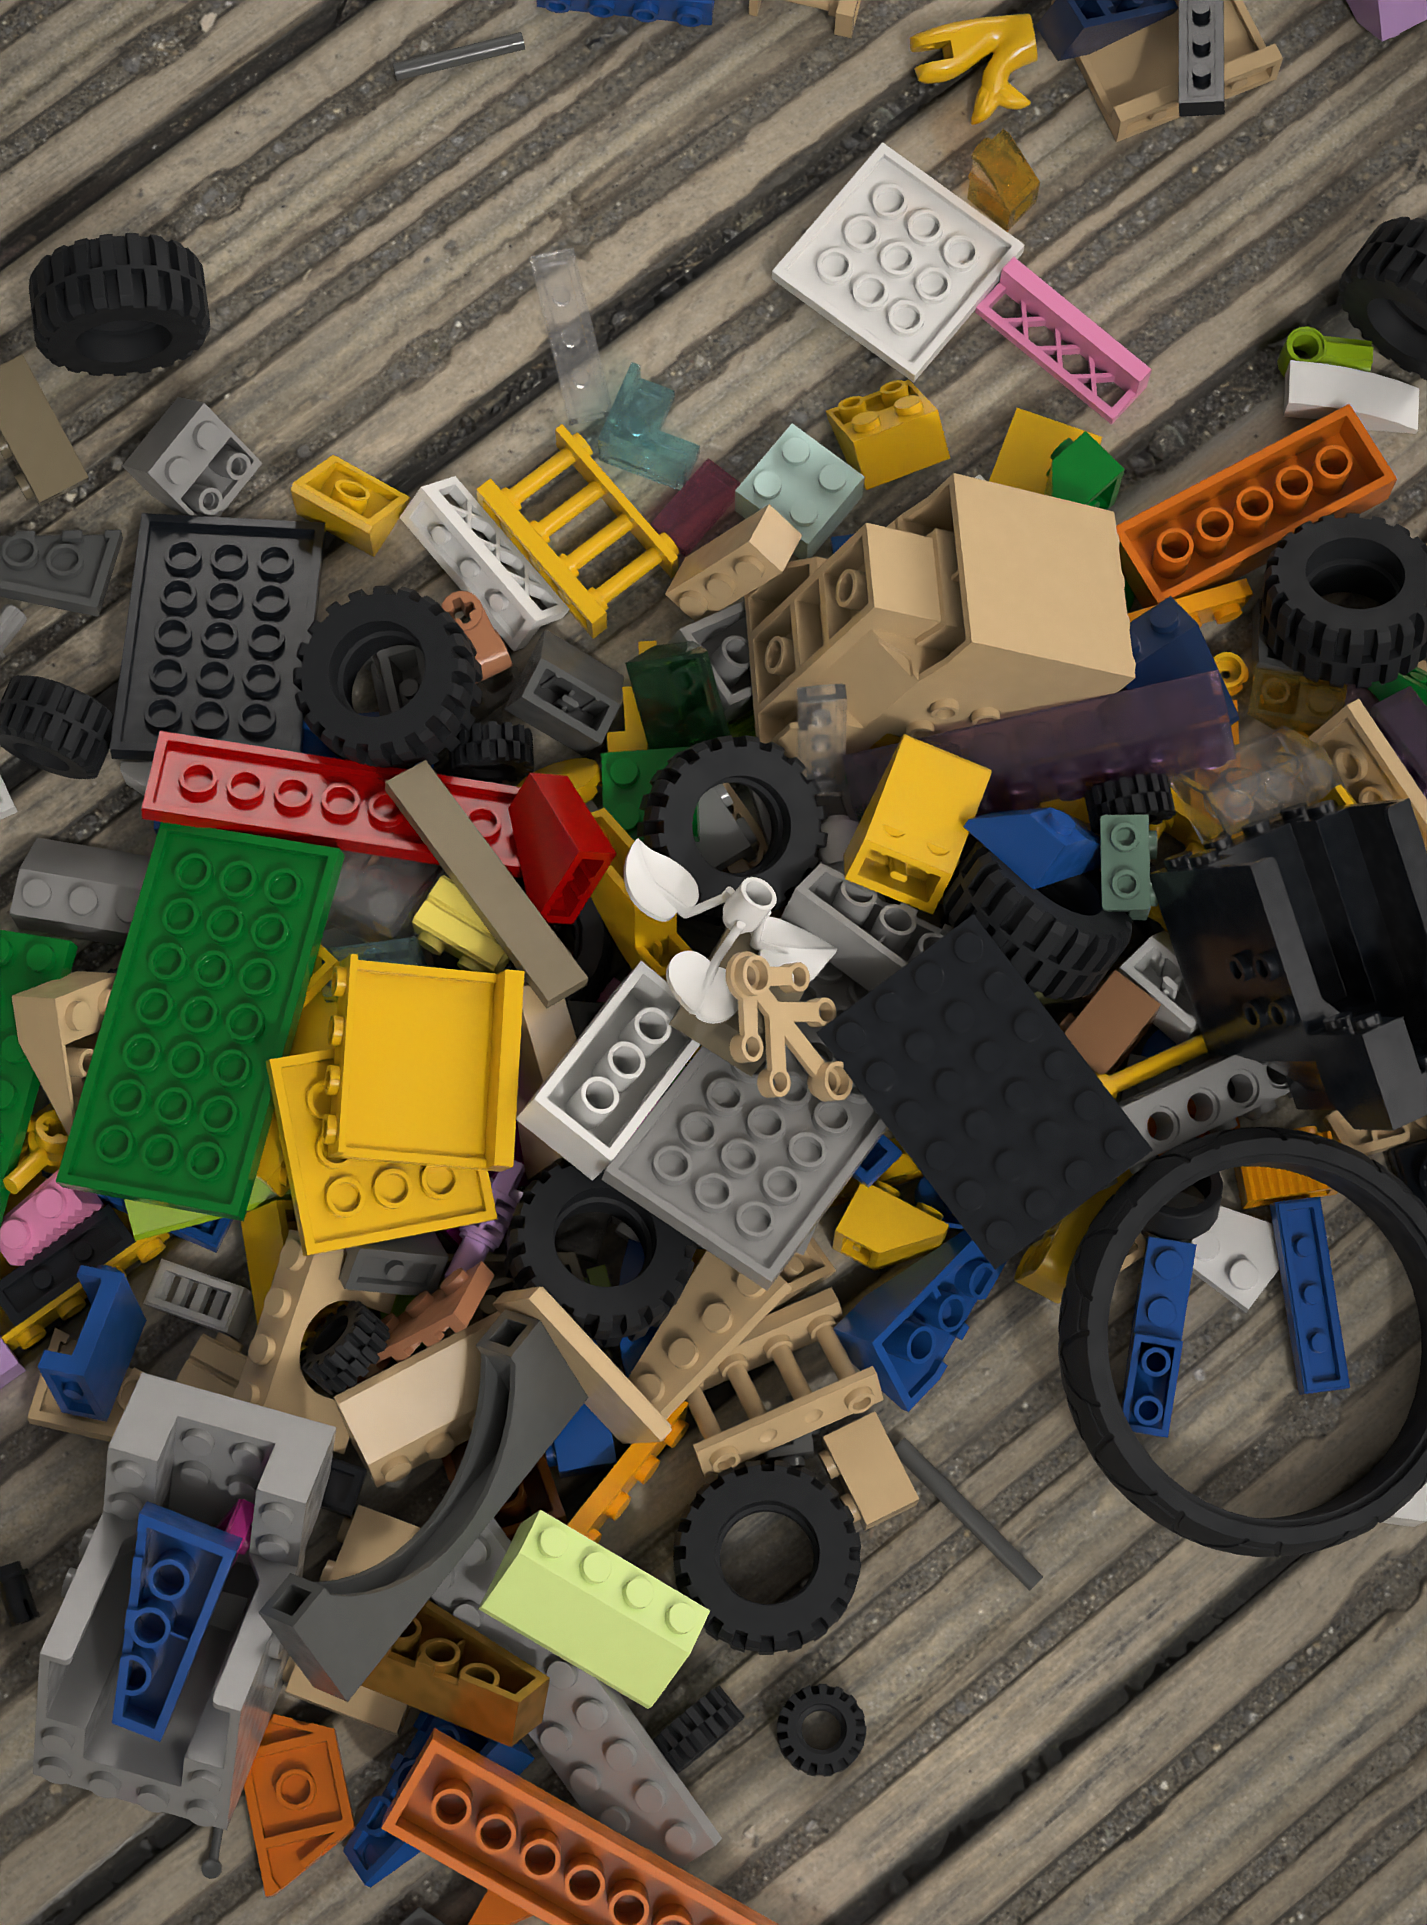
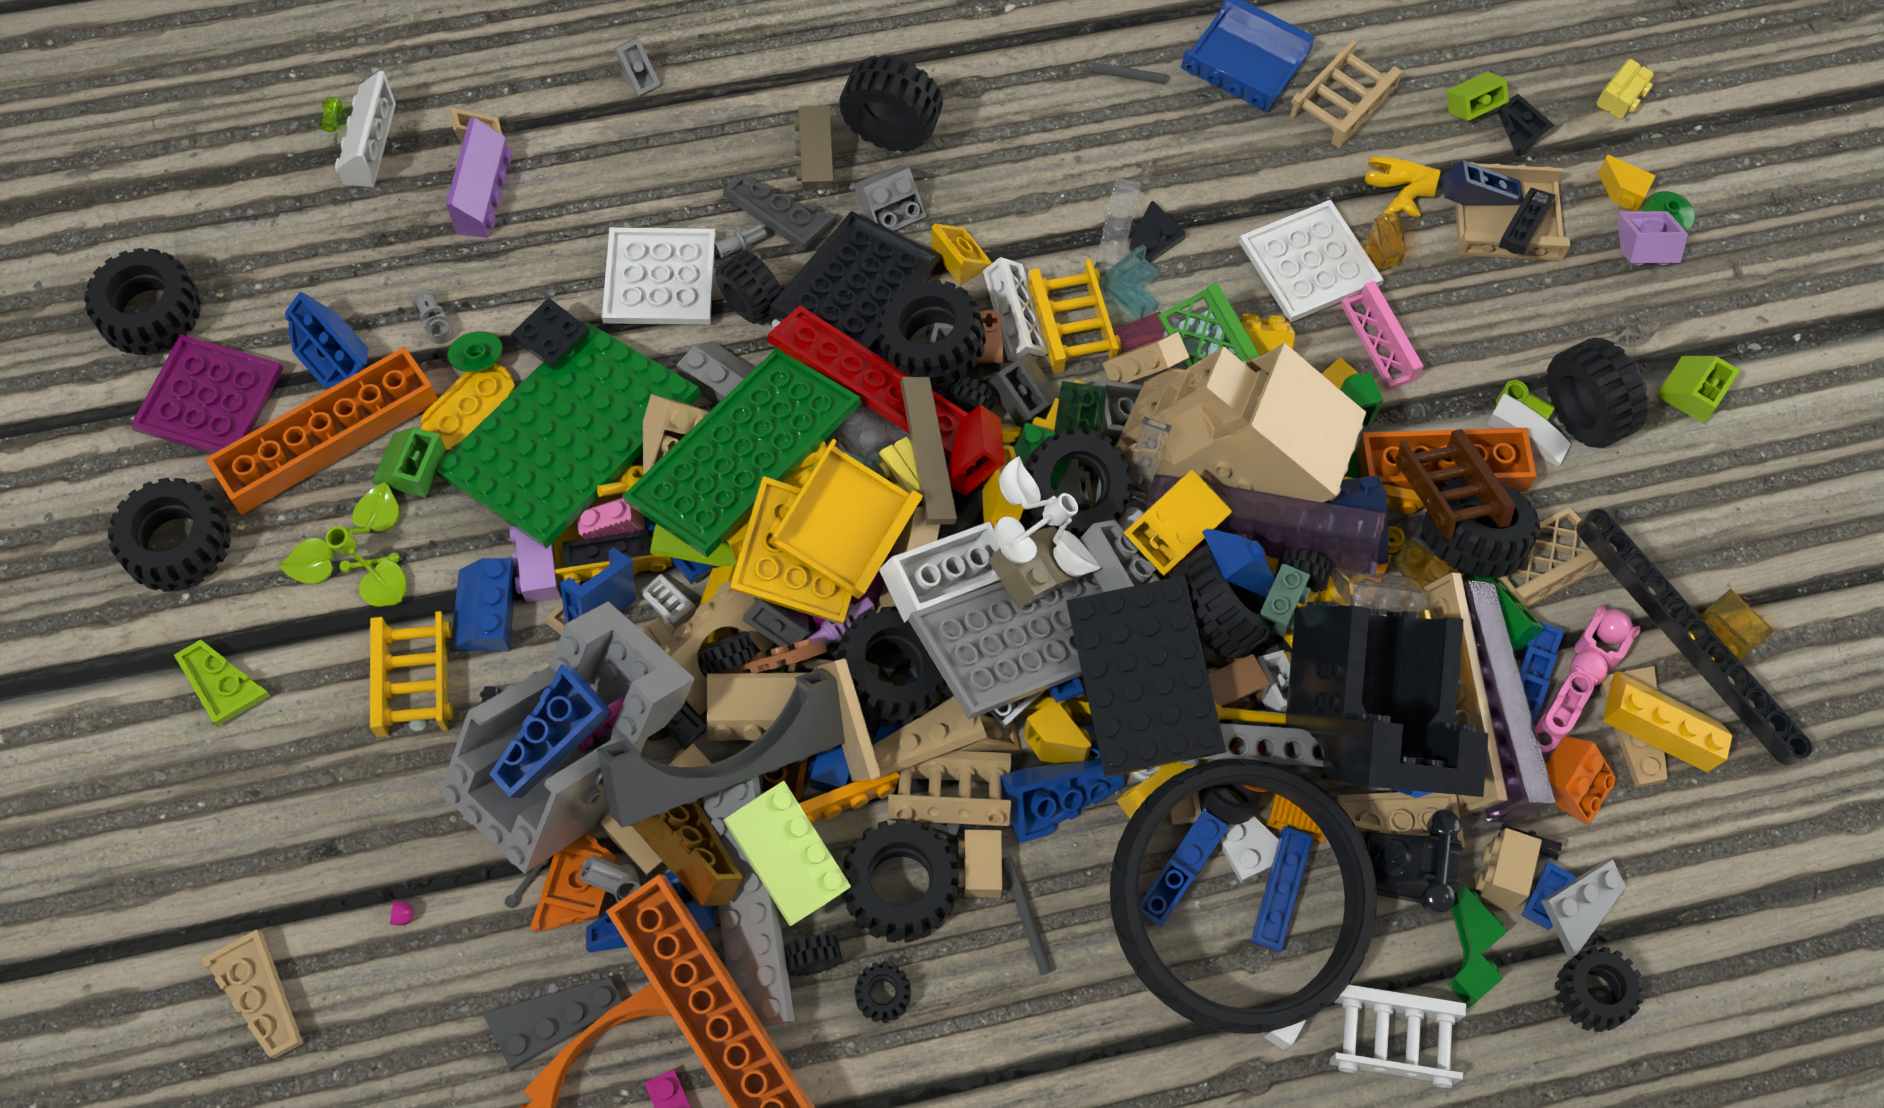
camera: 25 degrees right, 10 degrees down
tan plant [726,951,853,1102] -> none
none -> light grey piece [579,855,641,901]
none -> black wing [1129,201,1186,266]
none -> bright green fence [1158,282,1260,369]
none -> reddish brown fence [1395,429,1516,539]

